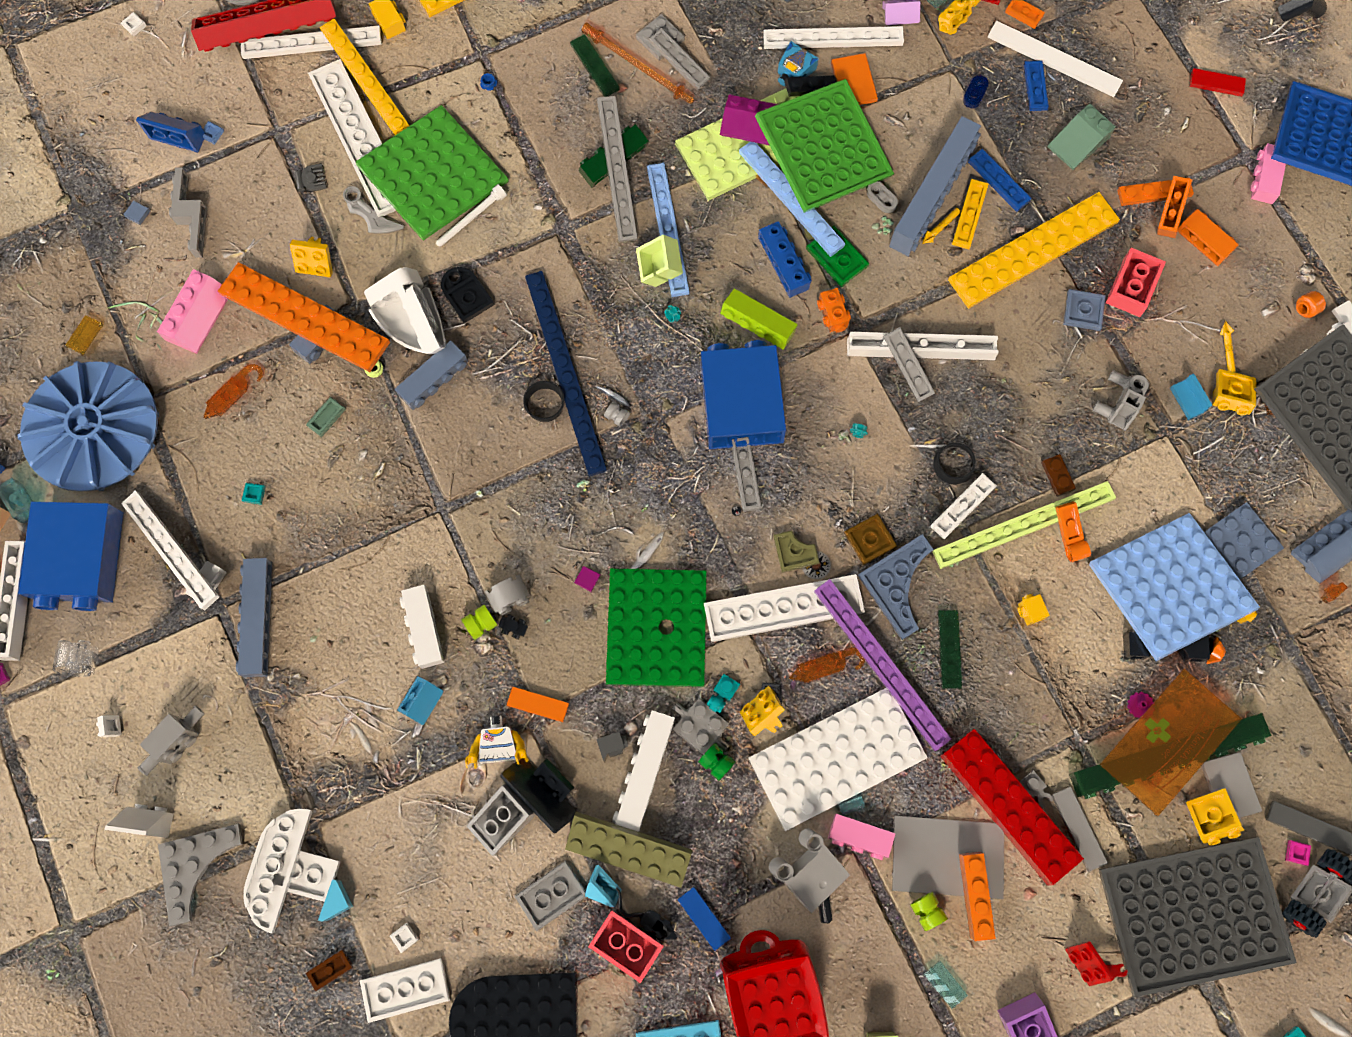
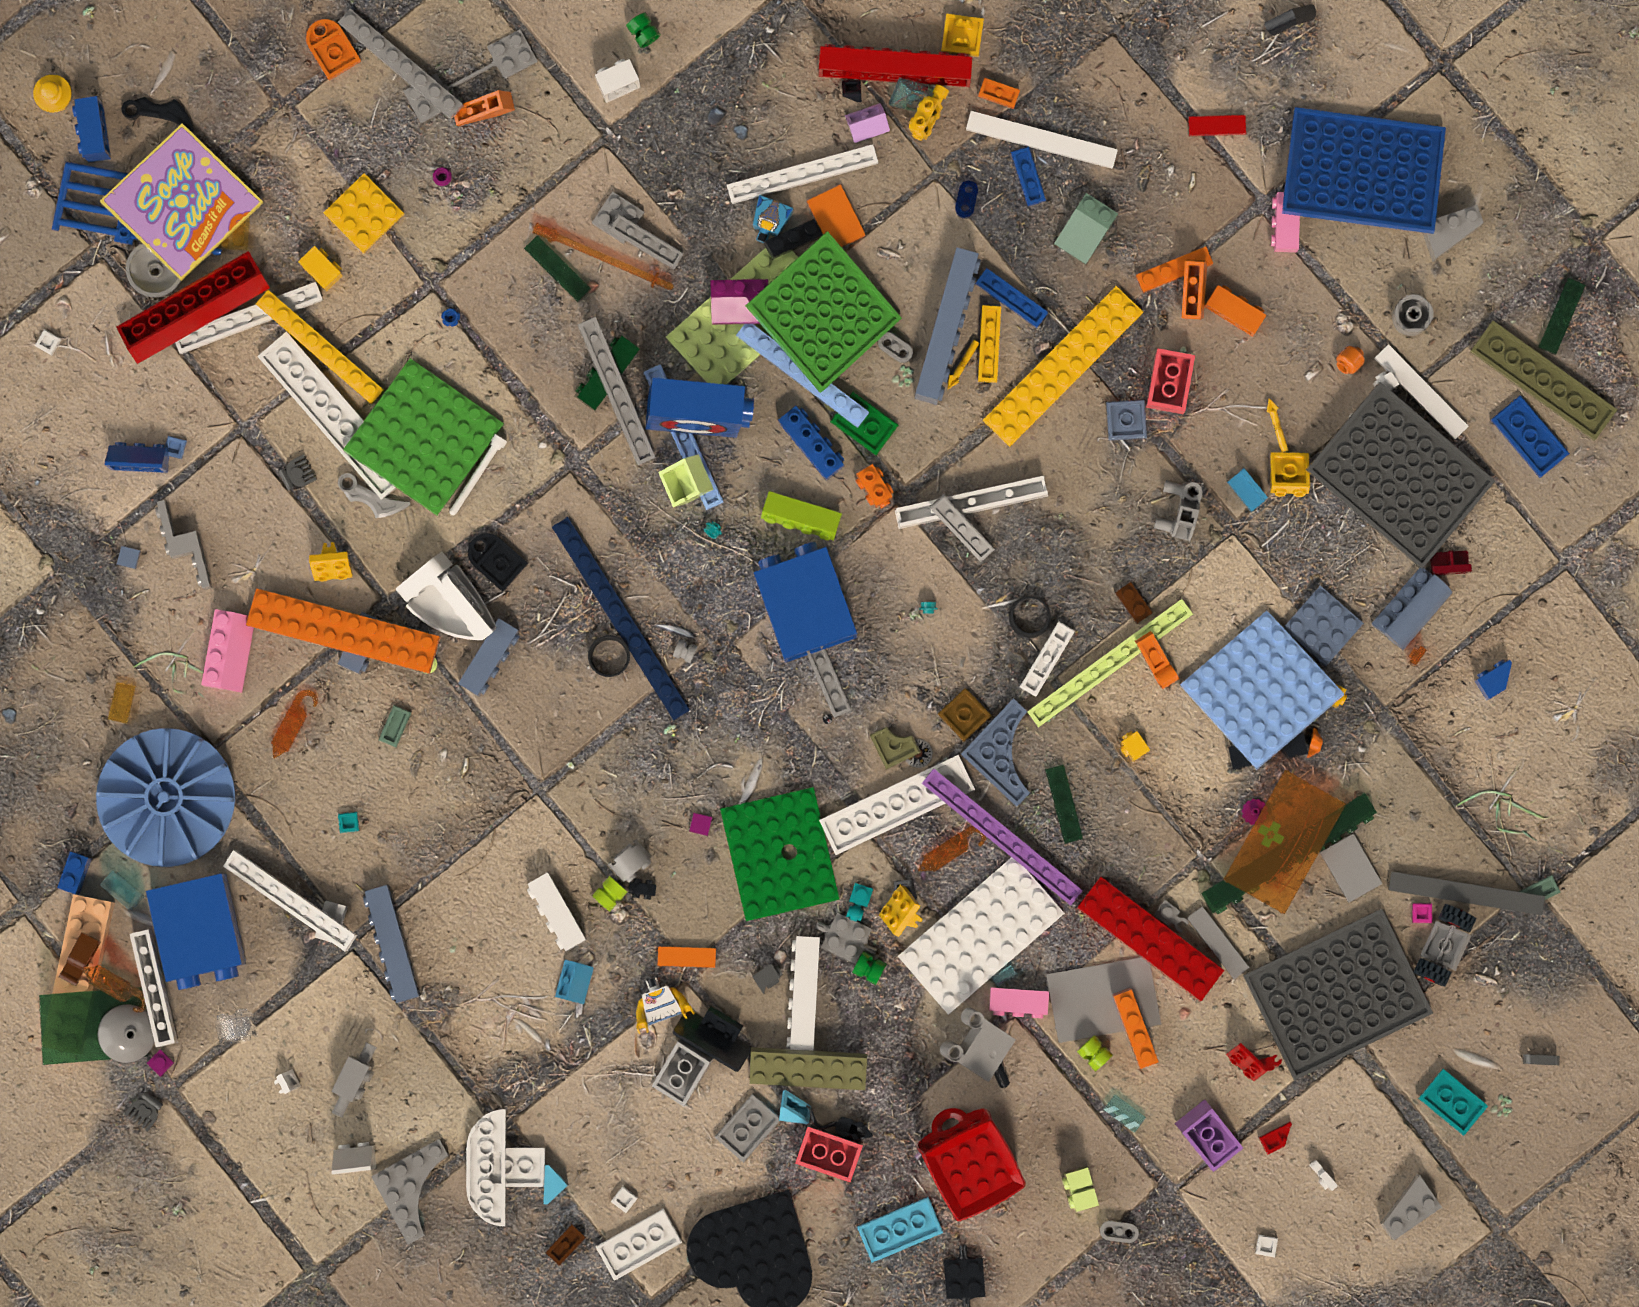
camera: 15 degrees left, 10 degrees up
blue tile [677,887,731,951] -> none
yellow plate [1186,788,1244,845] -> none
none -> blue brick [645,378,754,438]

